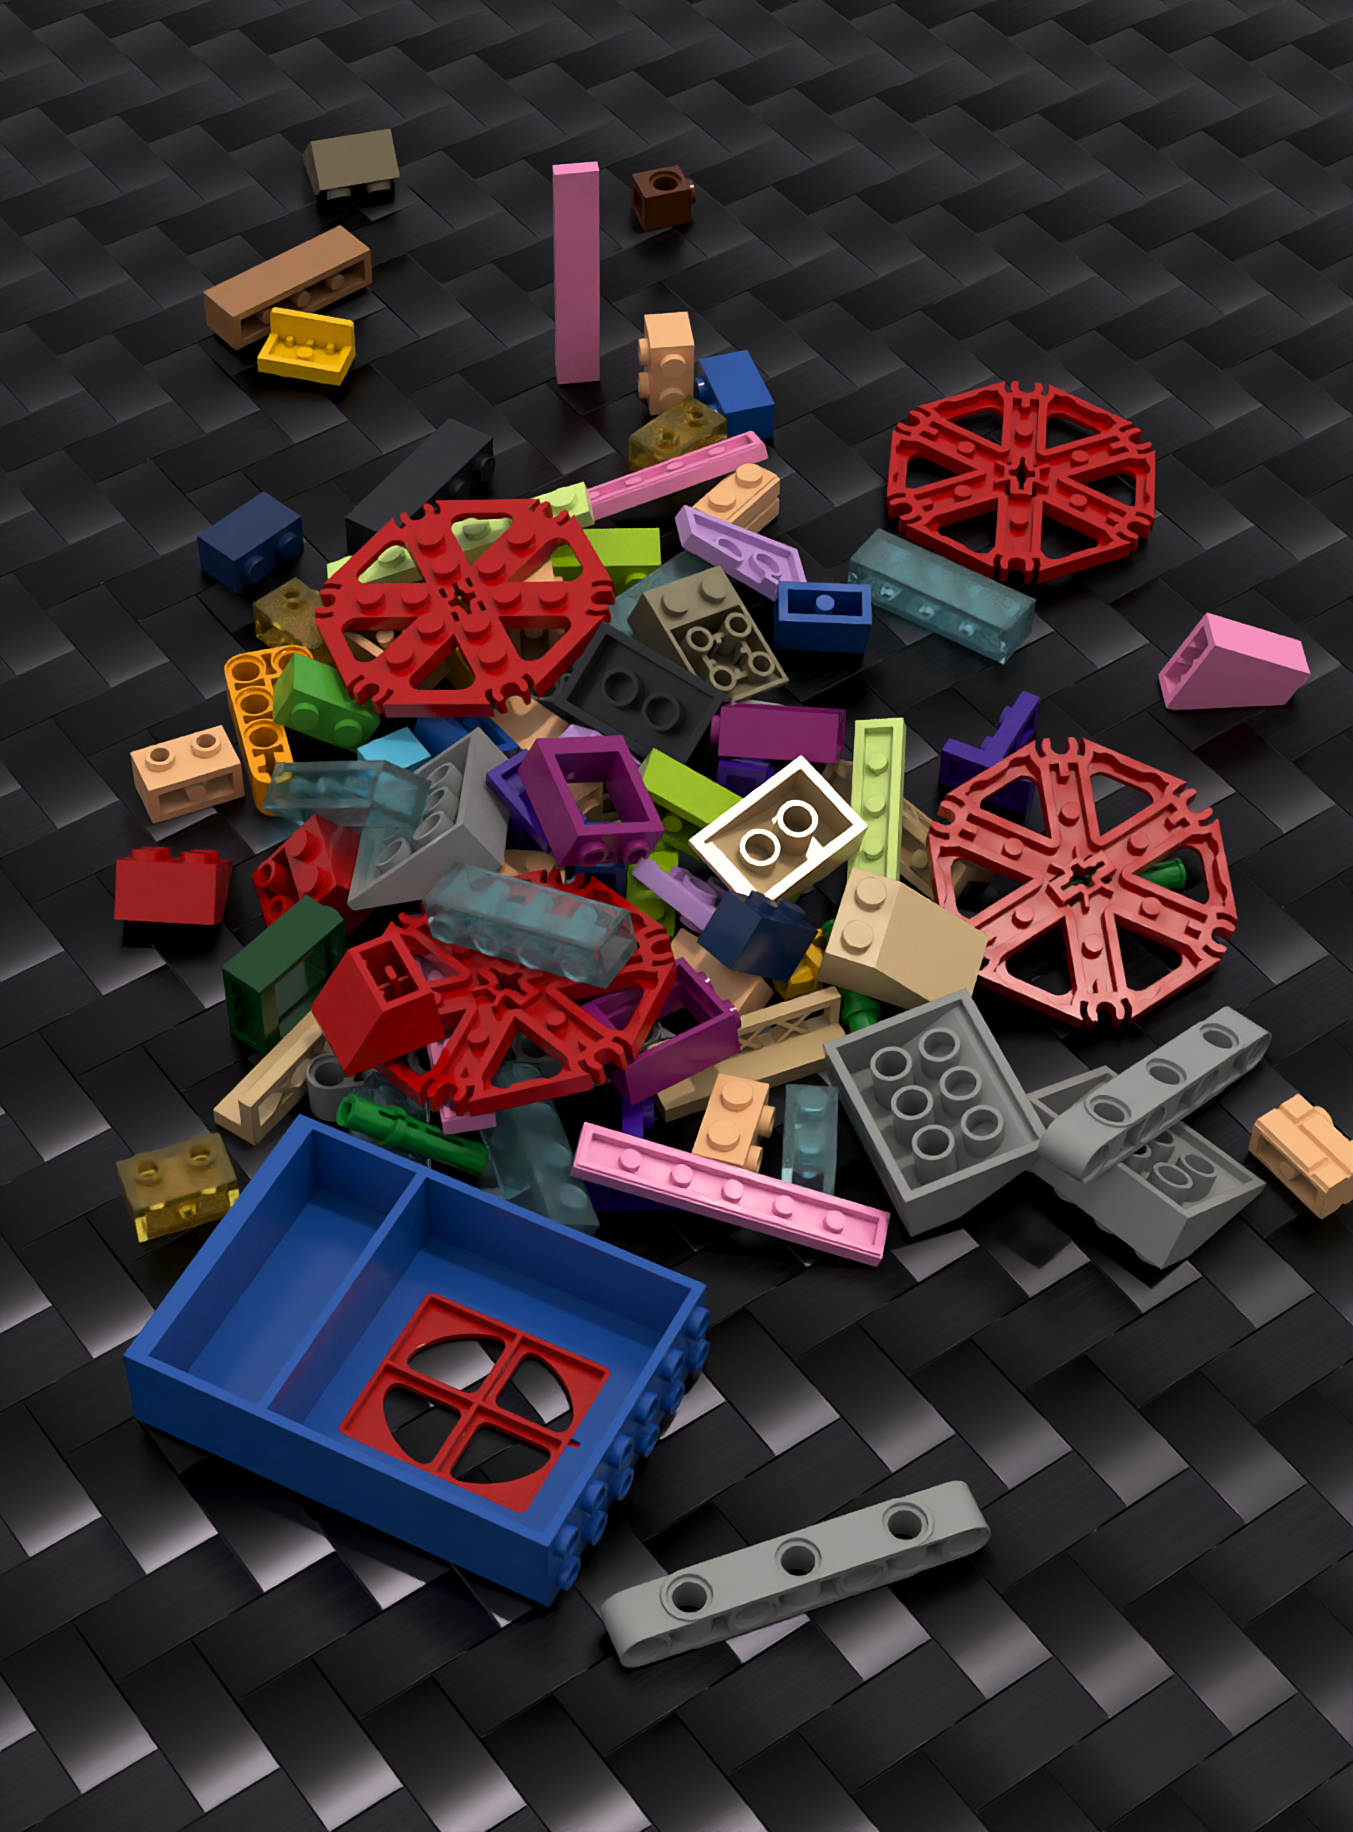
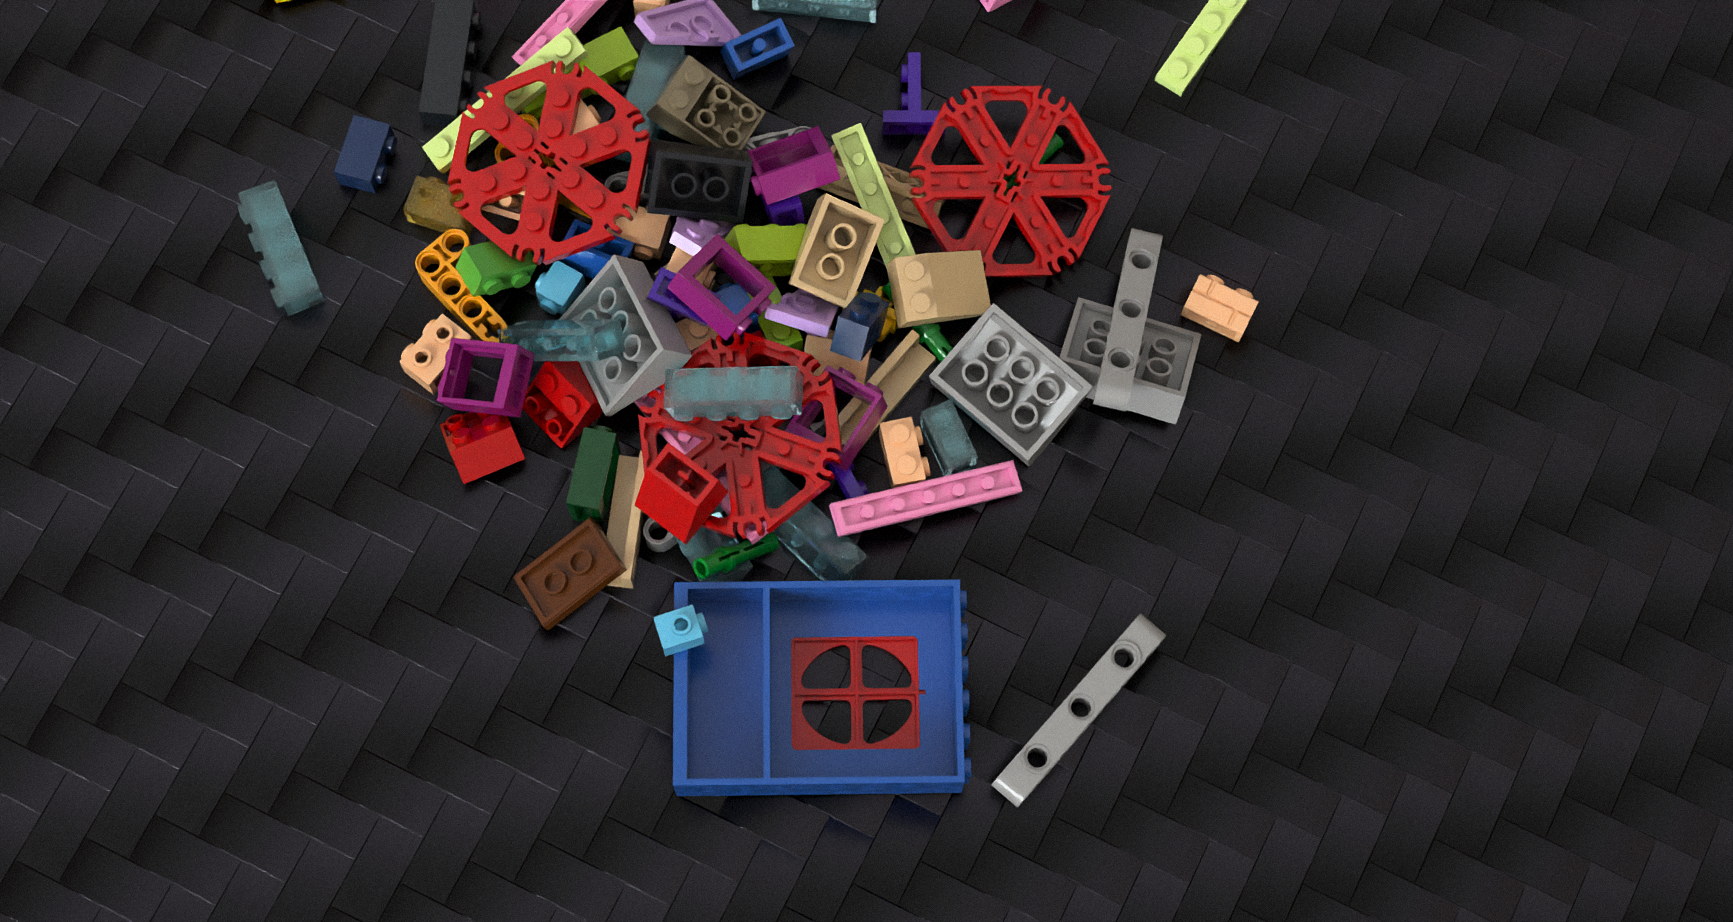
camera: 30 degrees left, 25 degrees up
clear yellow brick [116,1132,240,1242] -> none
none -> clear light blue brick [237,179,325,315]
none -> magenta window [437,338,535,417]
none -> reddish brown tile [513,517,627,630]
none -> medium azure brick [653,604,708,656]

